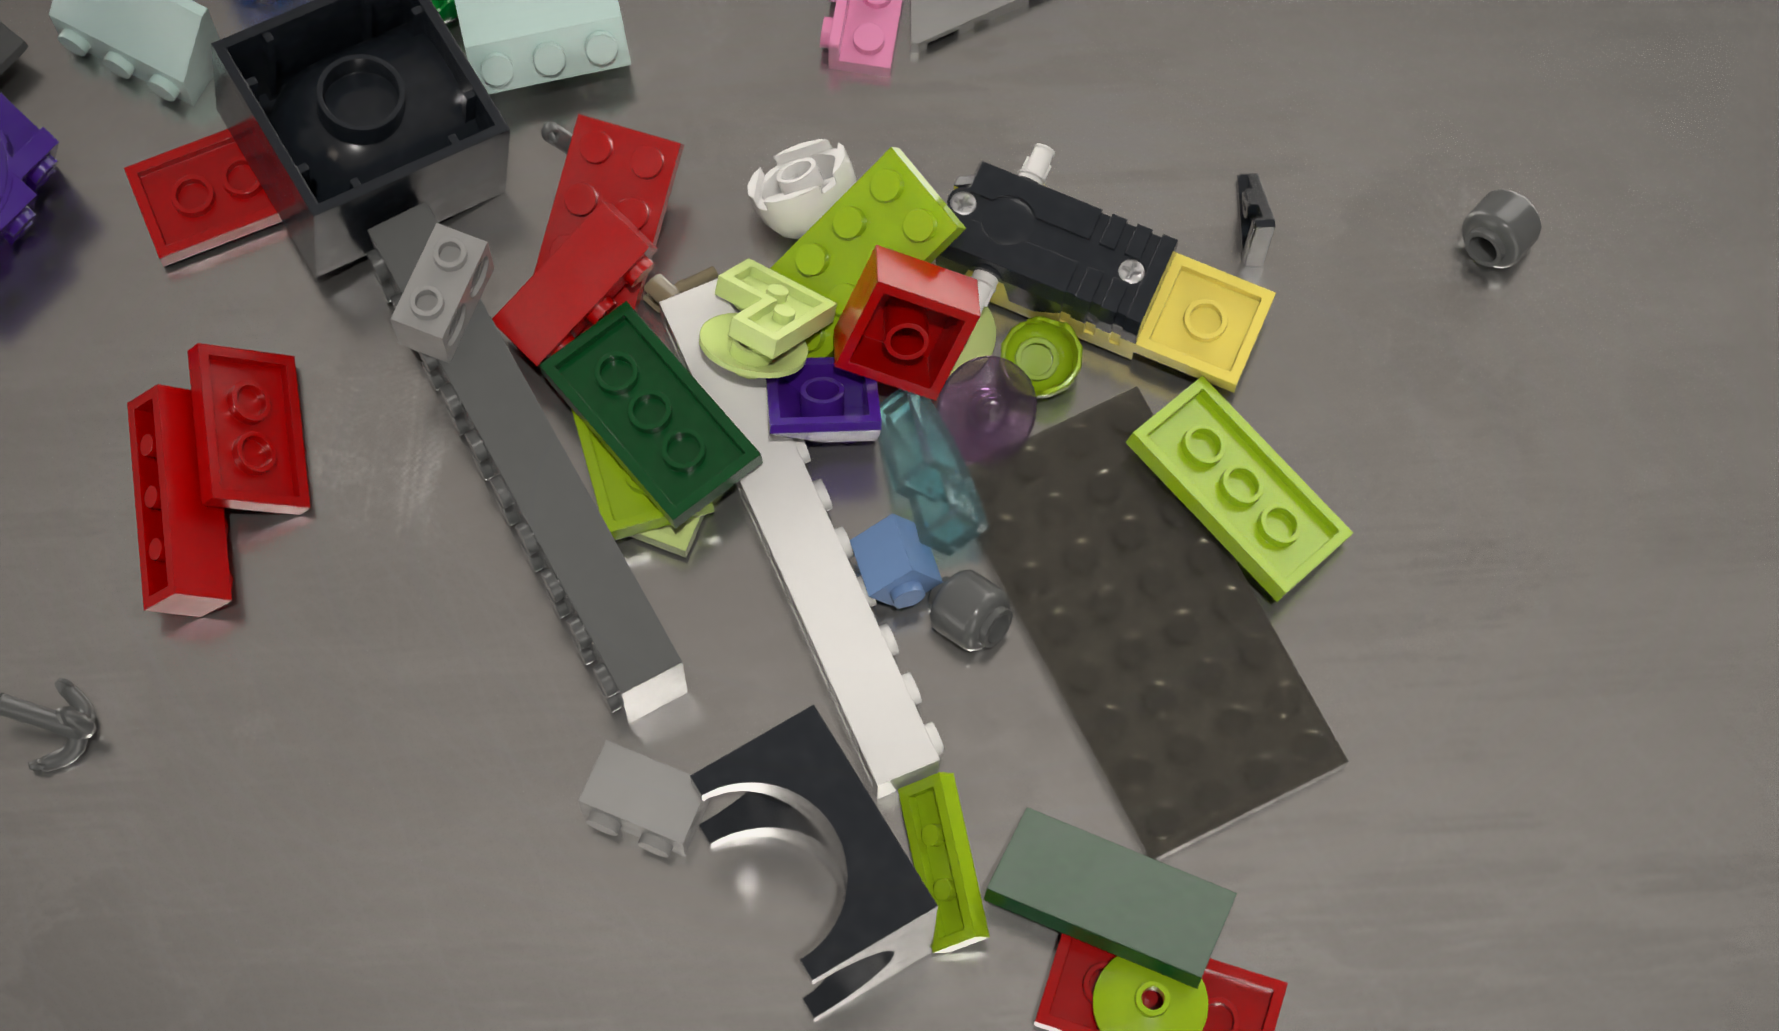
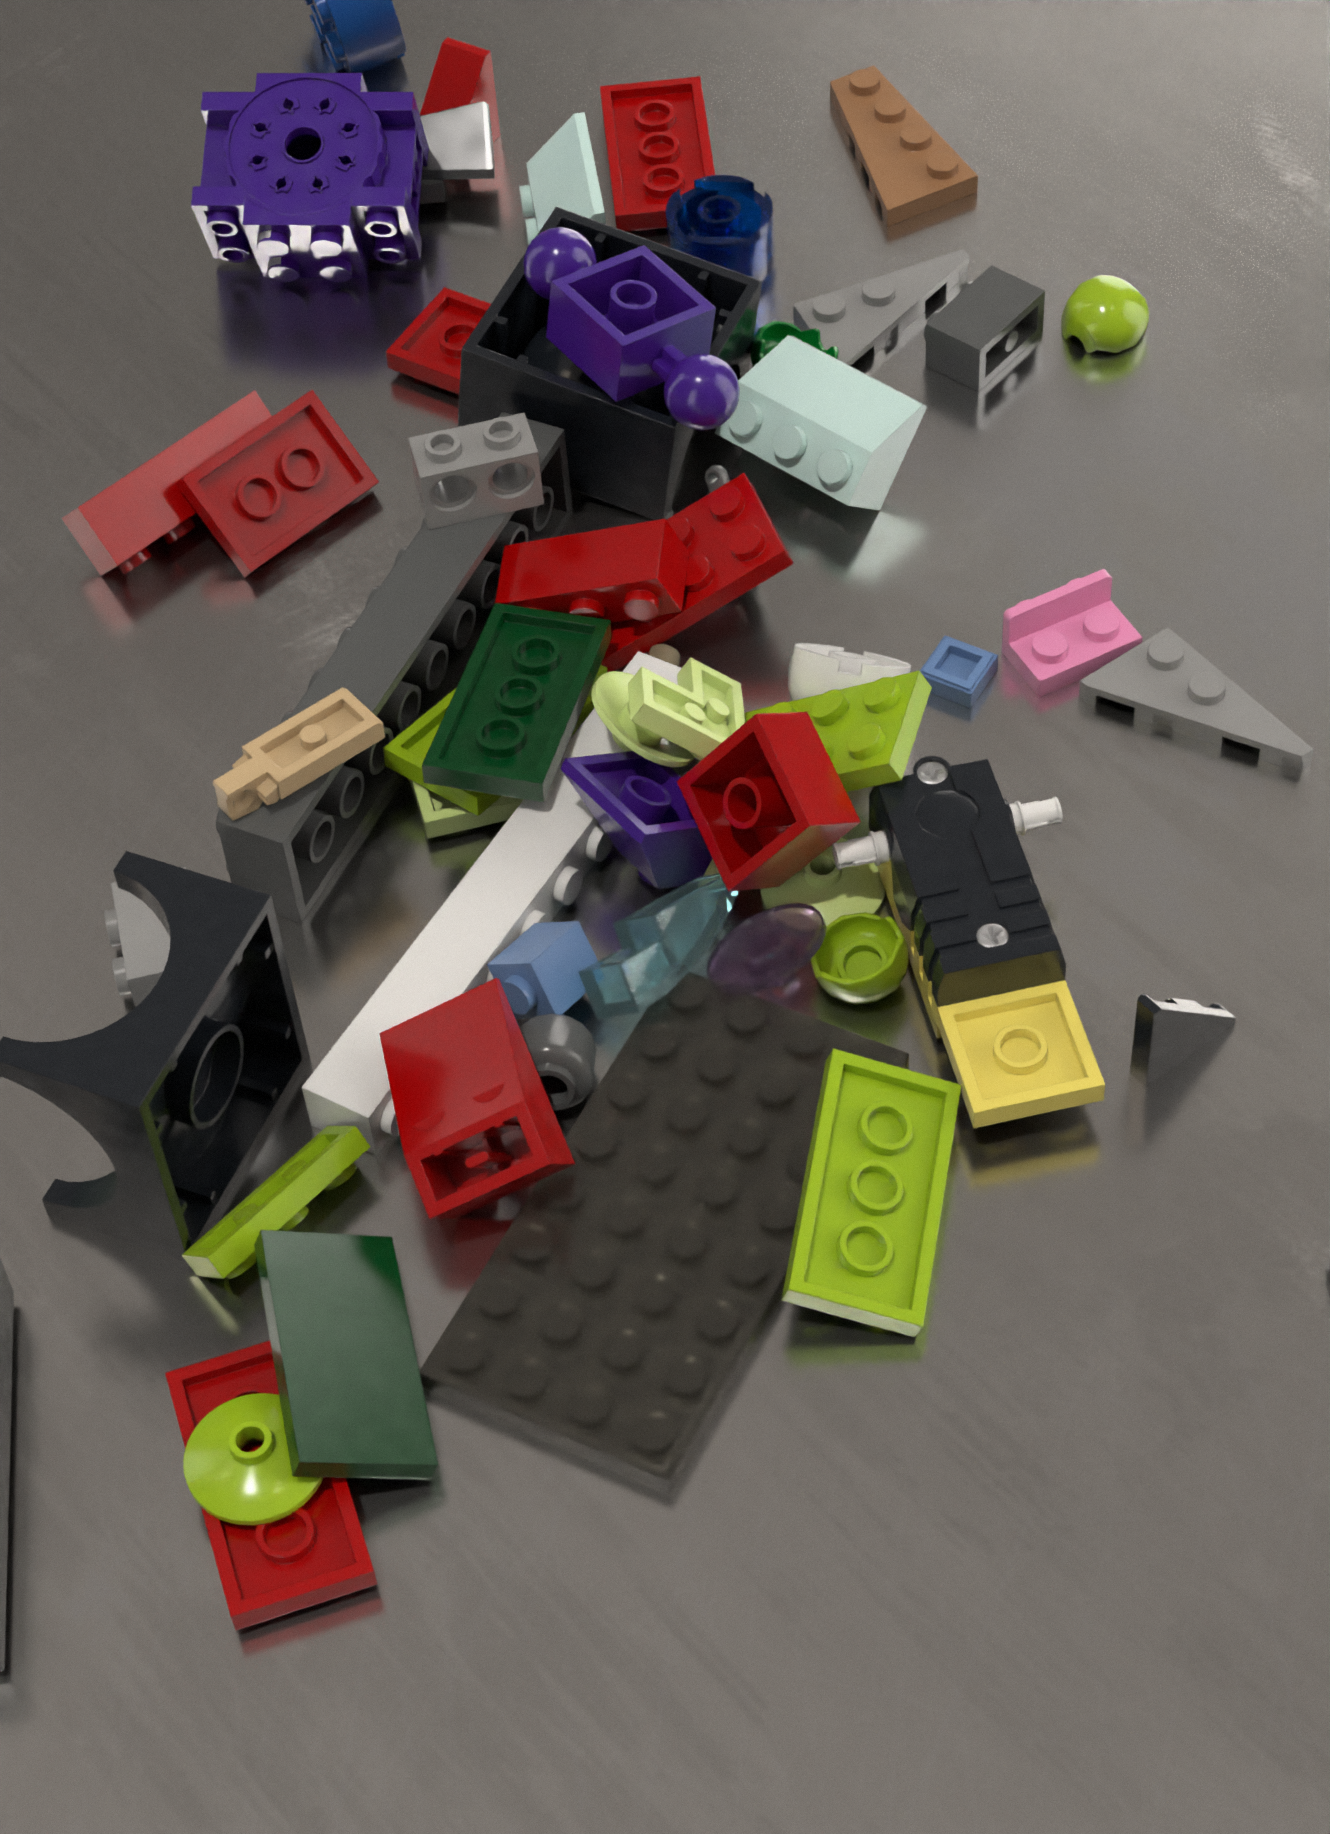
camera: 60 degrees right, 20 degrees down
none -> tan hinge [213,687,385,821]
none -> red slope [379,978,575,1219]
none -> dark purple brick [524,227,740,431]
none -> medium blue tile [920,635,998,709]

